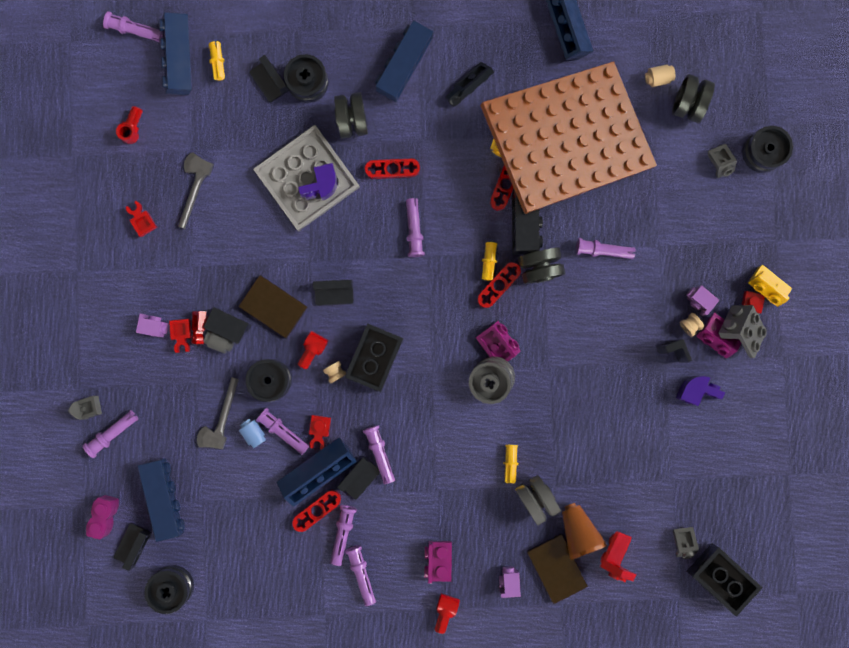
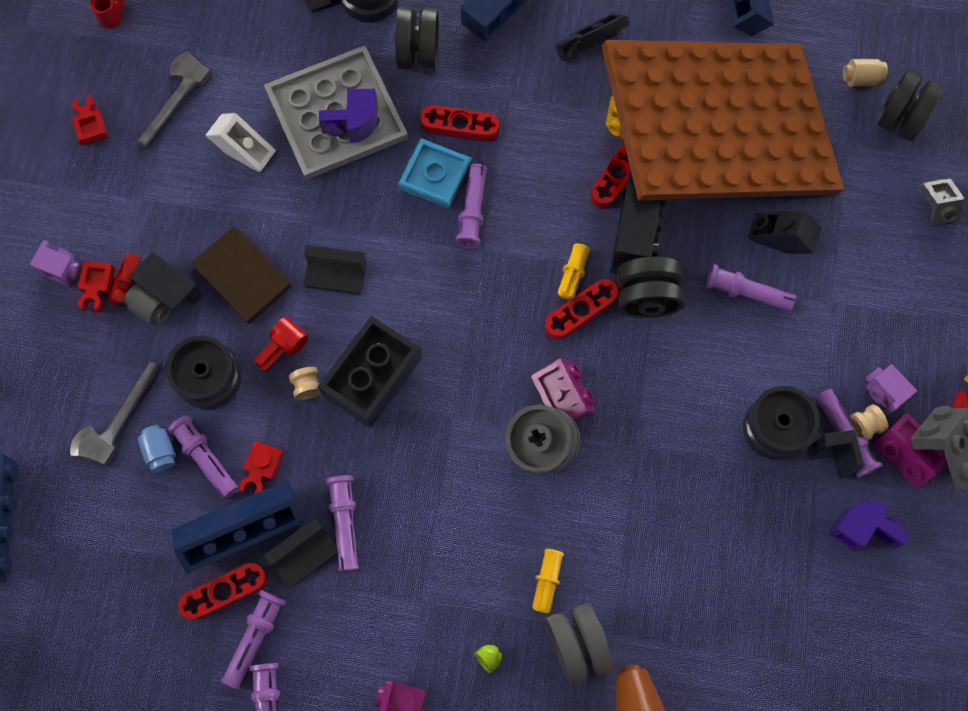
camera: 15 degrees right, 15 degrees down
none -> white slope [205,113,276,172]
none -> dark azure plate [398,138,472,209]
none -> lime hinge [474,644,502,674]
none -> black wheel [743,386,820,460]
none -> black slope [747,210,822,254]
none -> medium lavender pin [815,389,883,479]

